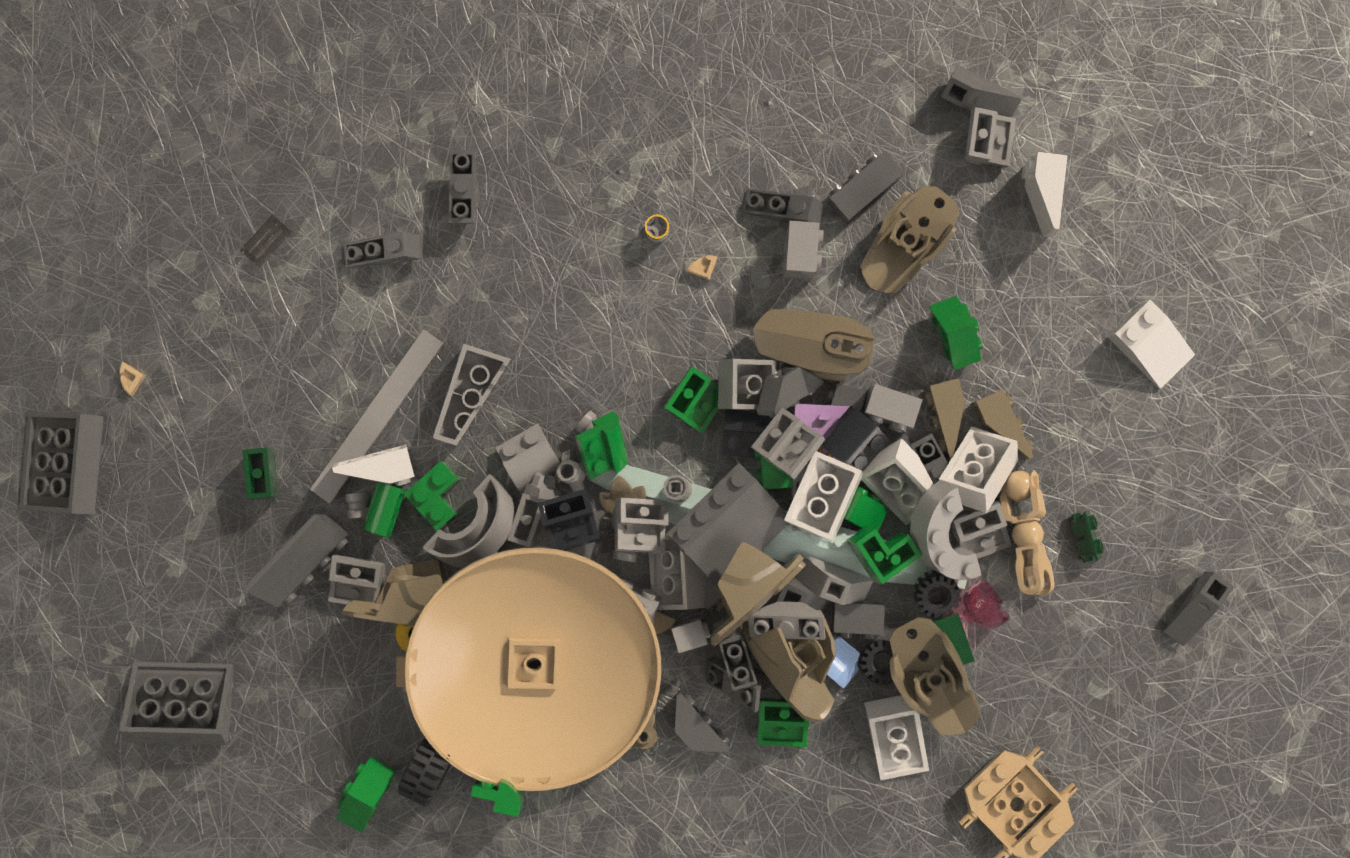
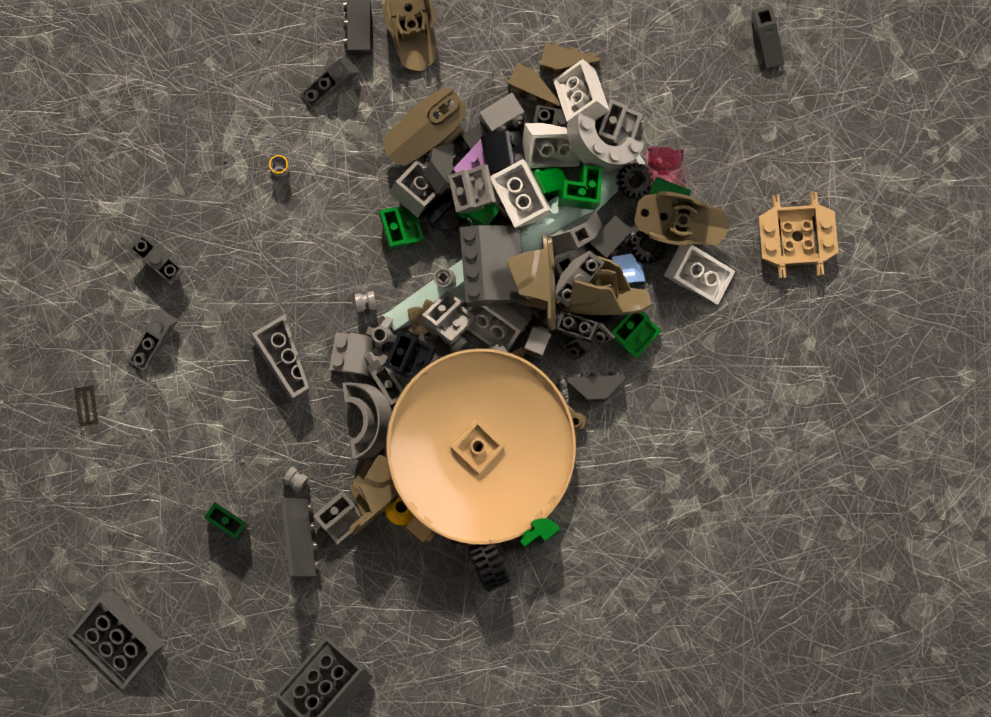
camera: 50 degrees left, 5 degrees down
tan tile [119,362,146,396] -> none
light grey tile [310,329,444,504] -> none
white slope [332,444,414,486] -> none
green brick [336,757,397,833] -> none
green brick [362,481,405,537] -> none
green brick [404,461,461,531] -> none
green brick [575,411,628,480] -> none
tan tile [686,255,718,280] -> none
light grey brick [783,221,823,279] -> none
green brick [929,296,983,370] -> none
tan piece [1000,470,1054,595] -> none
dark green hinge [1070,510,1104,563] -> none

